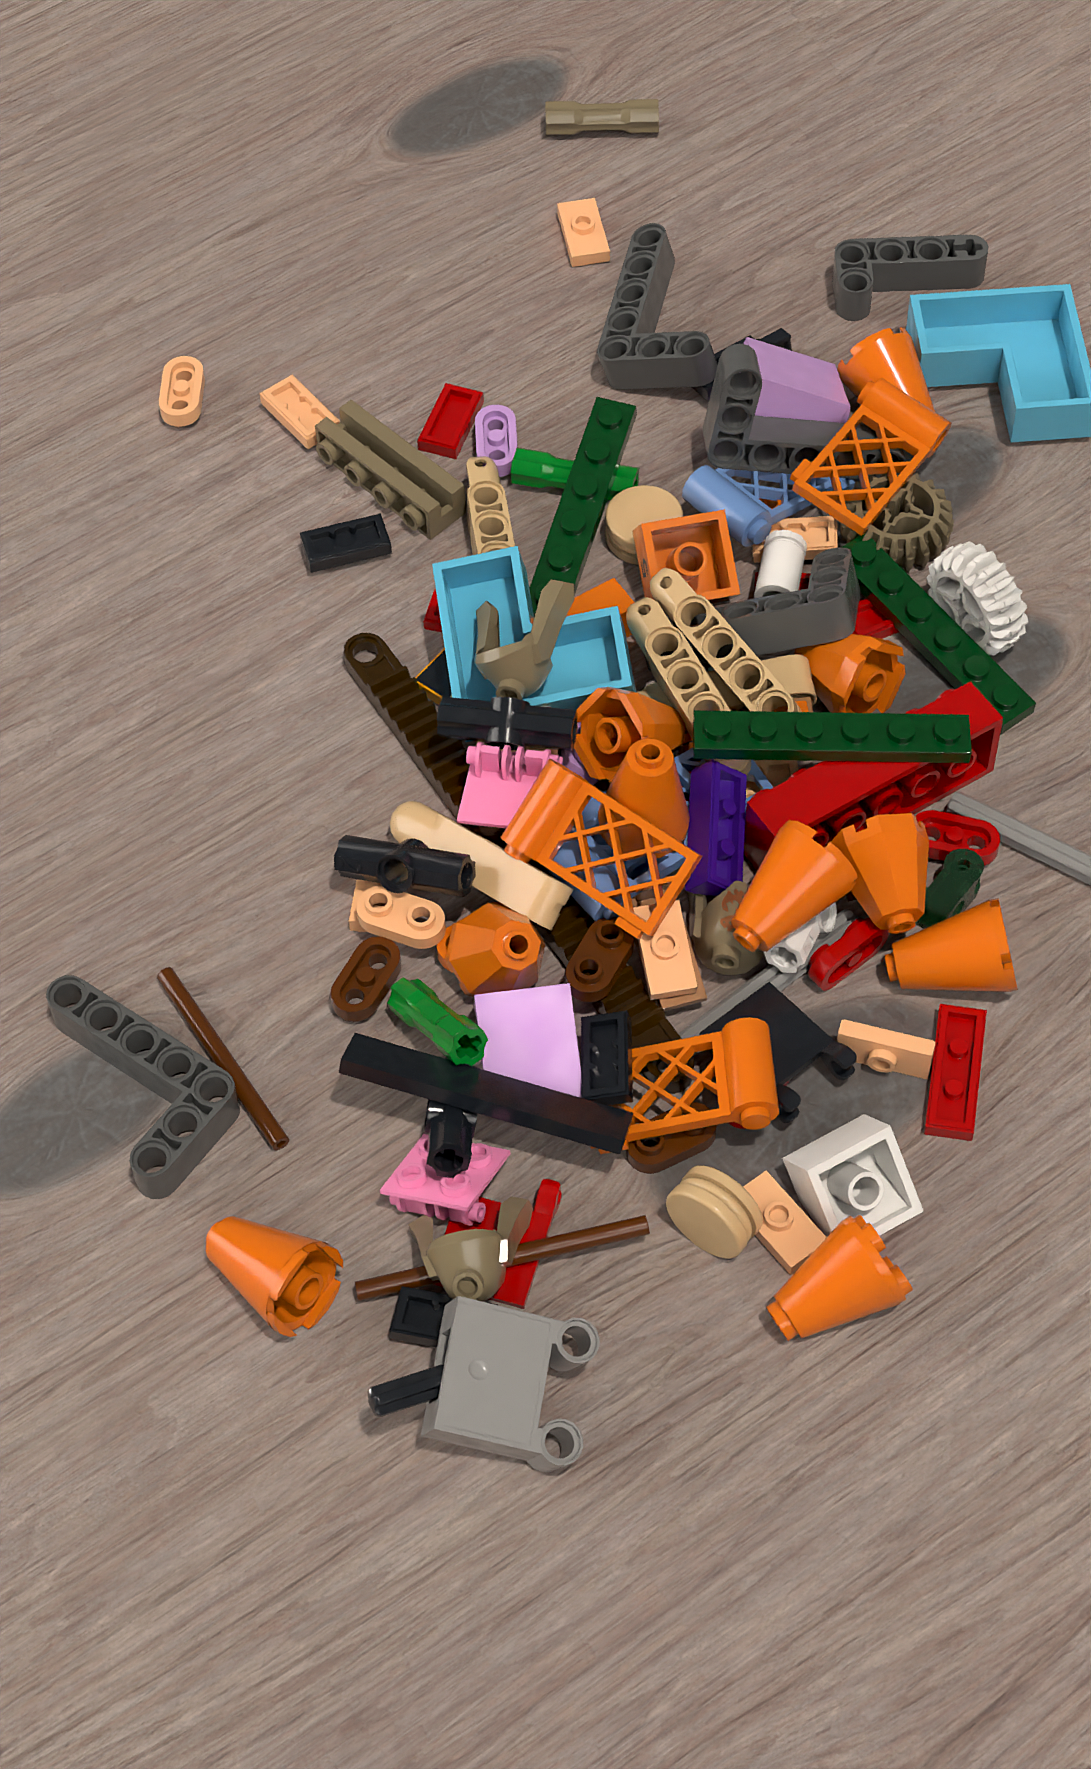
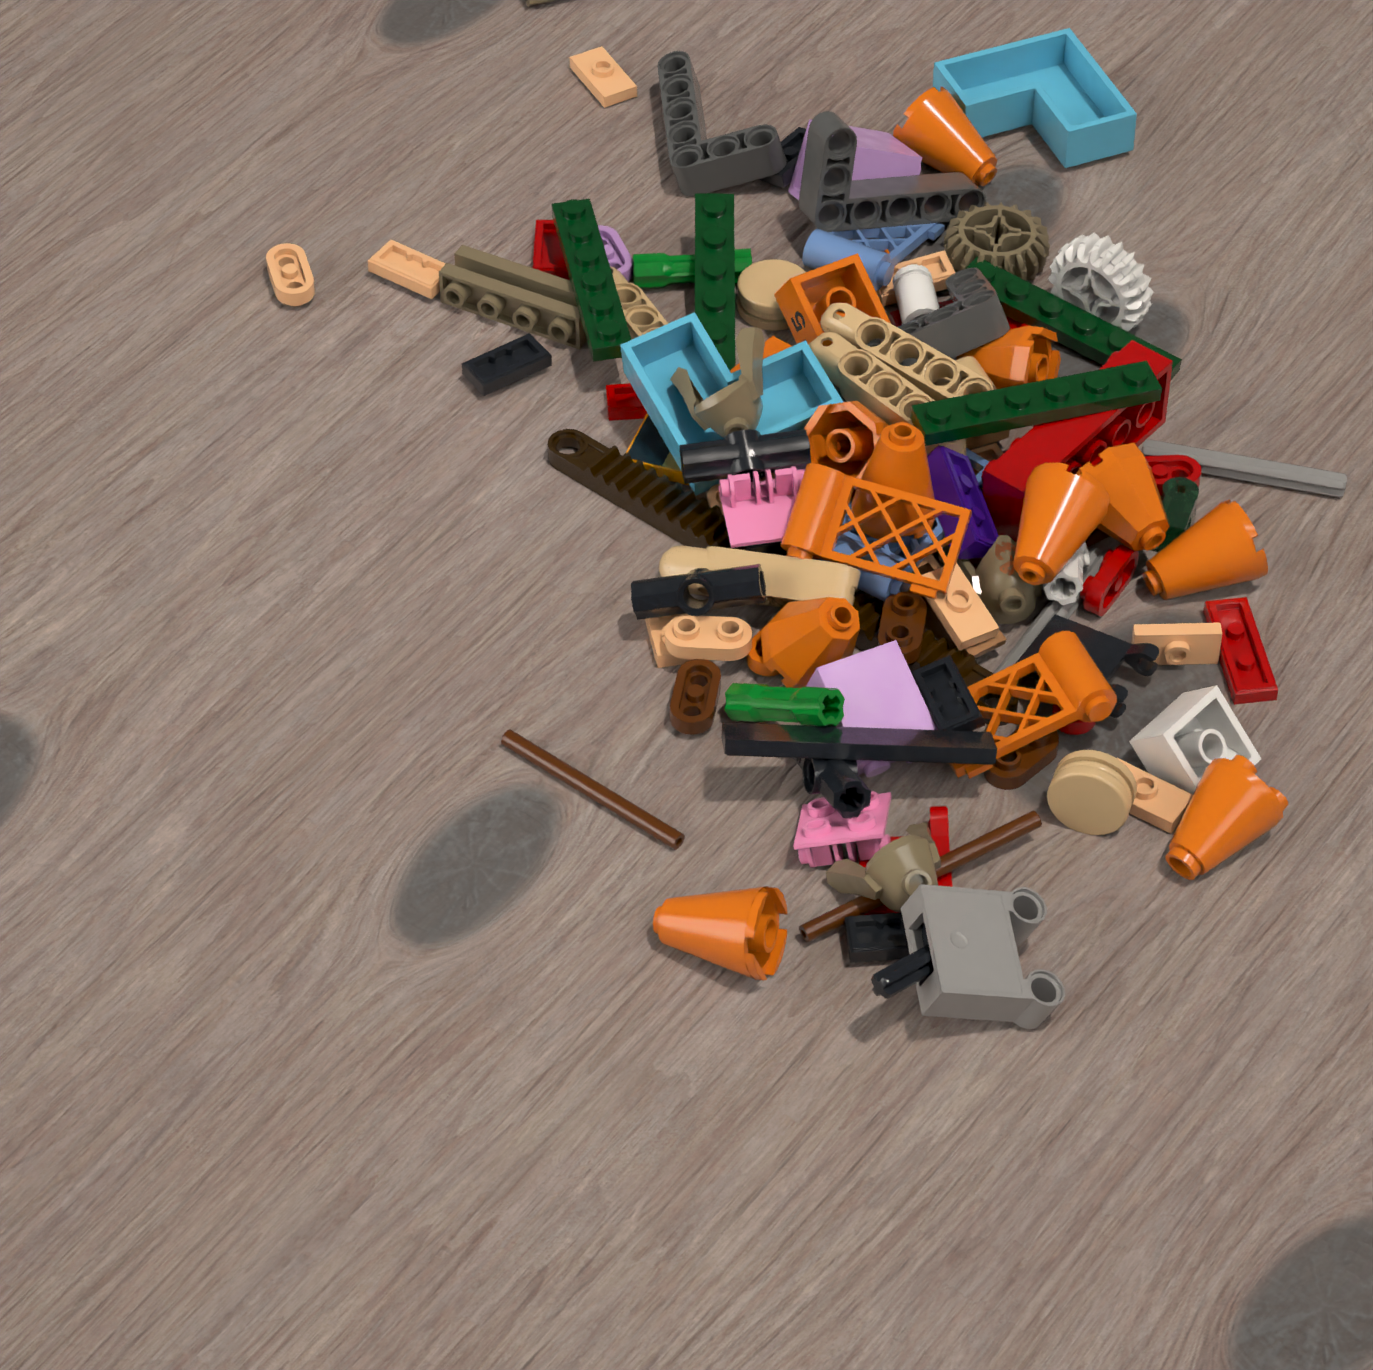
camera: 20 degrees left, 10 degrees down
dark grey beam [46,975,240,1199] -> none
orange piece [790,378,952,536] -> none
dark grey beam [832,235,989,321] -> none
none -> dark green plate [551,199,632,362]

